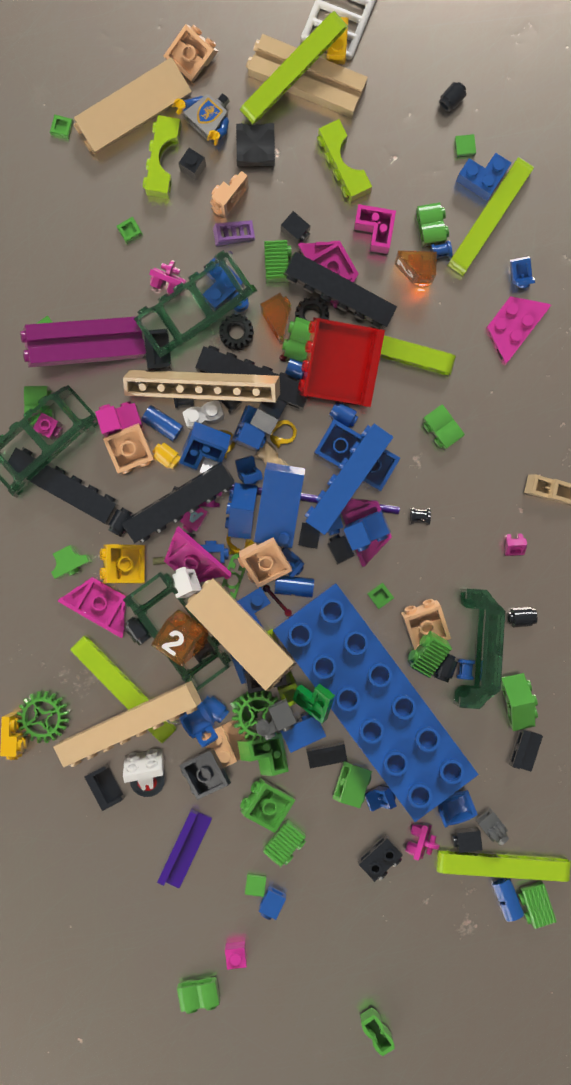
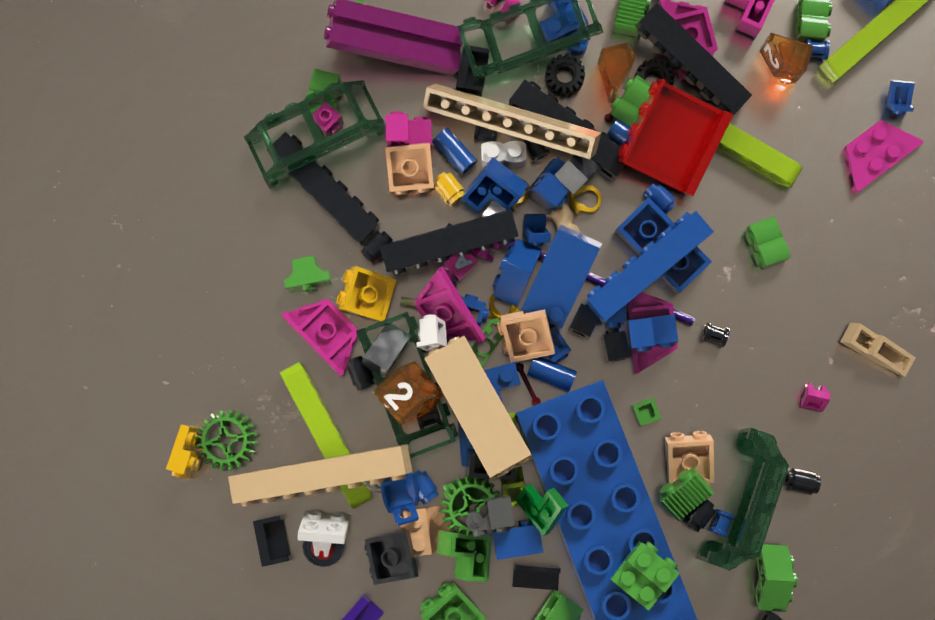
camera: 15 degrees right, 5 degrees down
none -> panel [362,321,411,379]
none -> bright green plate [610,541,680,610]

